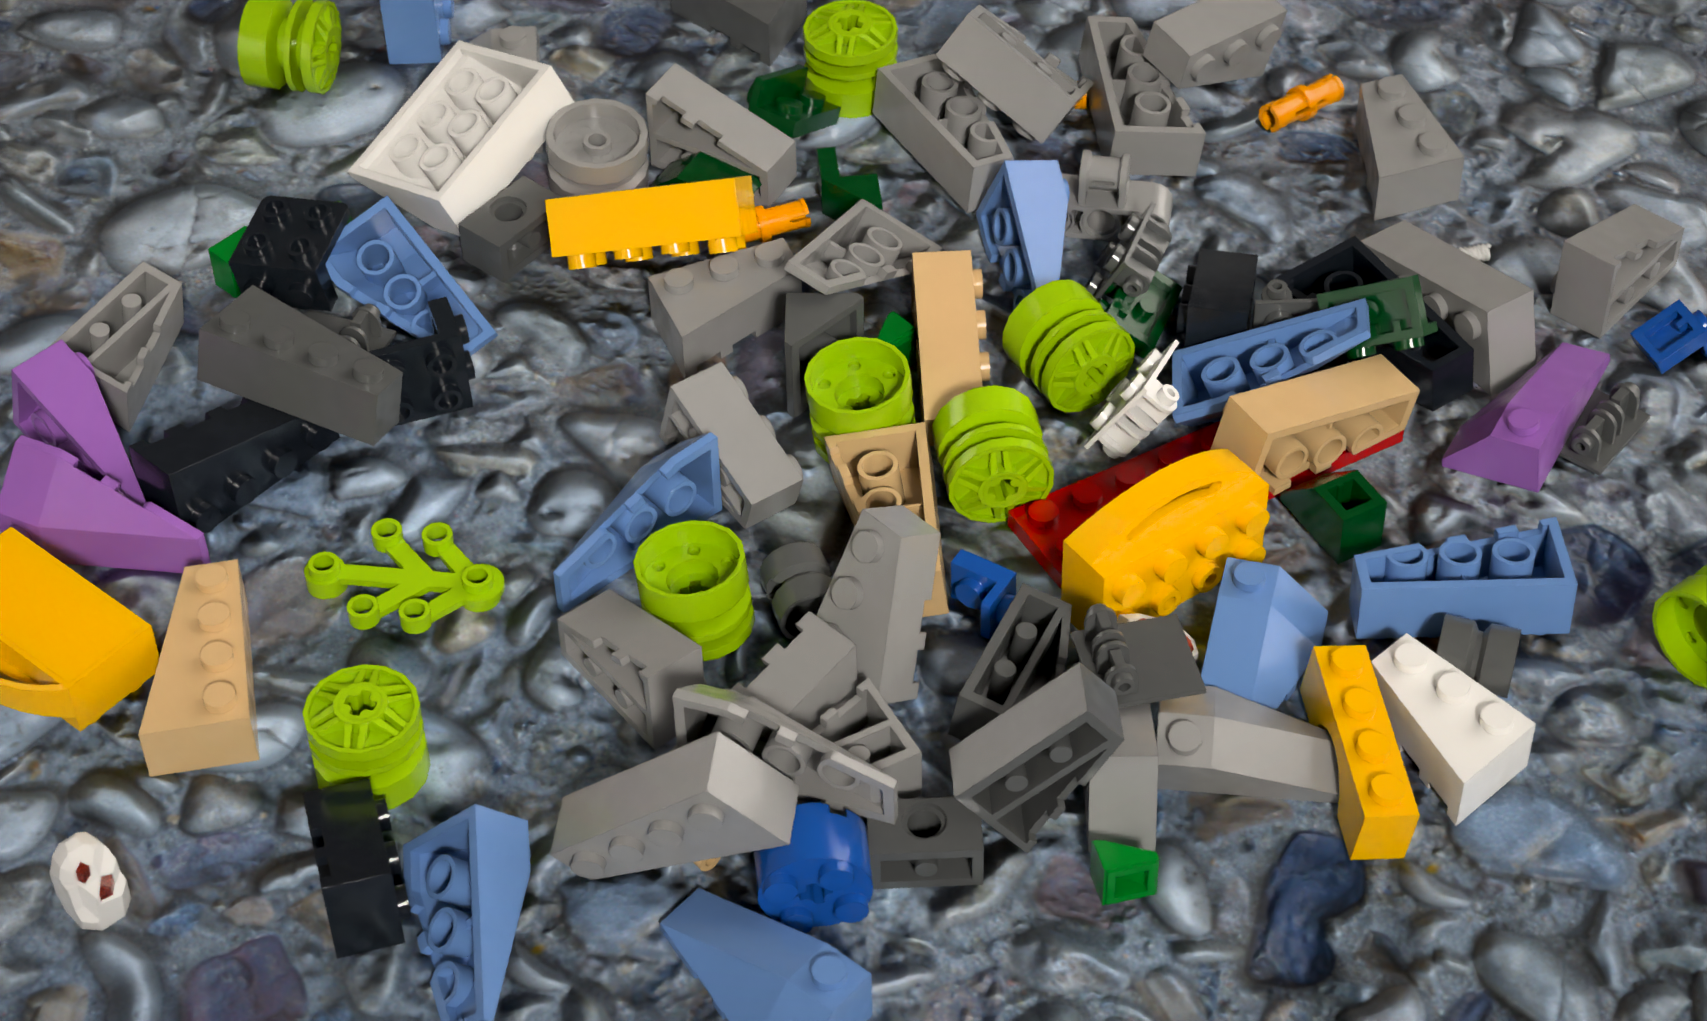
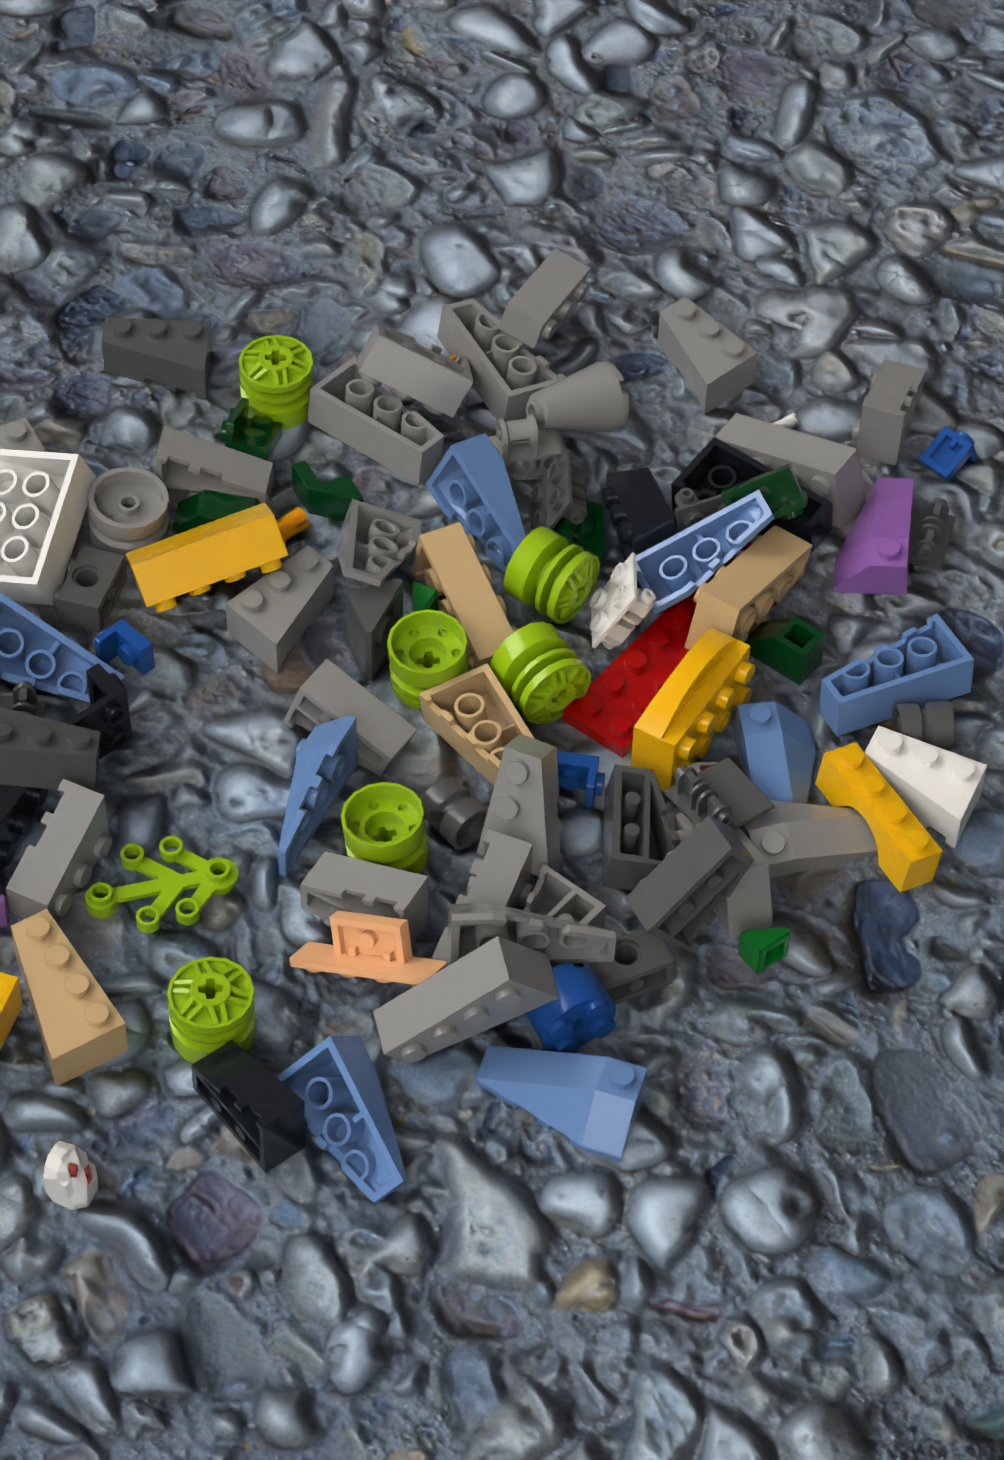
camera: 25 degrees left, 5 degrees up
light orange pin [1258,74,1344,133] -> none
none -> light grey wedge [6,779,112,921]
none -> blue bracket [94,619,155,675]
none -> light nougat bracket [289,910,447,987]
none -> light grey cone [526,361,629,433]

